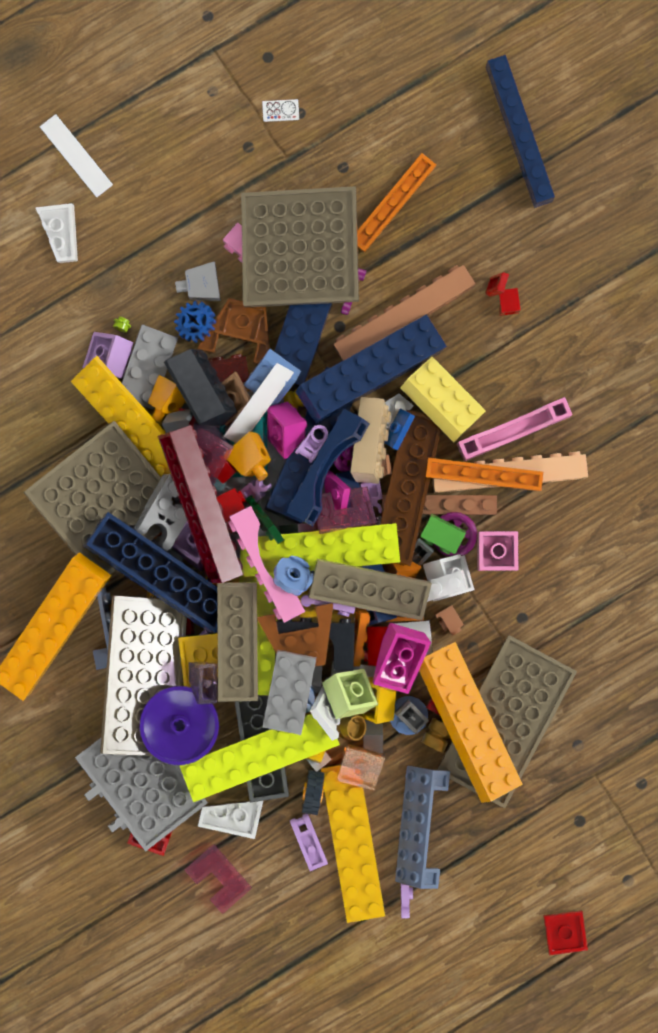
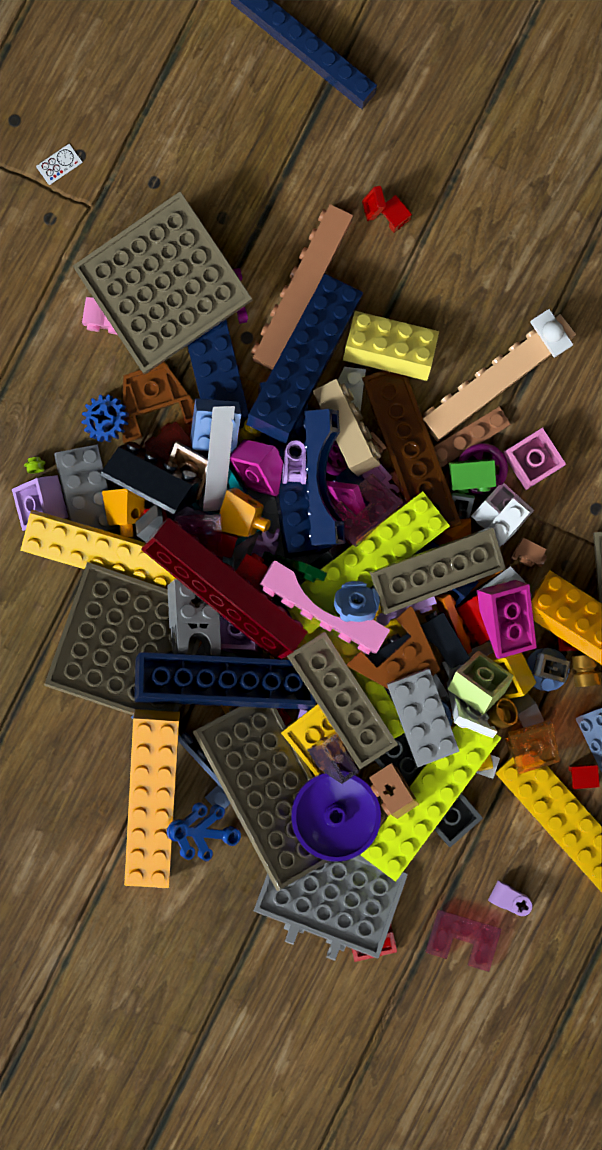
camera: 40 degrees left, 0 degrees up
light grey torso [175,262,221,301] -> none
white wing [198,801,263,839] -> none
lavender plate [290,813,328,871] -> none
black wheel [302,770,324,815] -> none
orange plate [357,153,437,253] -> none
blue plate [384,408,415,450] -> none
orange plate [426,458,544,491] -> none
bright pink arch [457,397,572,462] -> none
none -> blue plant [167,802,241,861]
none -> nougat brick [369,763,419,819]
none -> lavender piece [488,881,532,916]
none -> white tile [530,309,573,358]
none -> red panel [568,764,600,789]

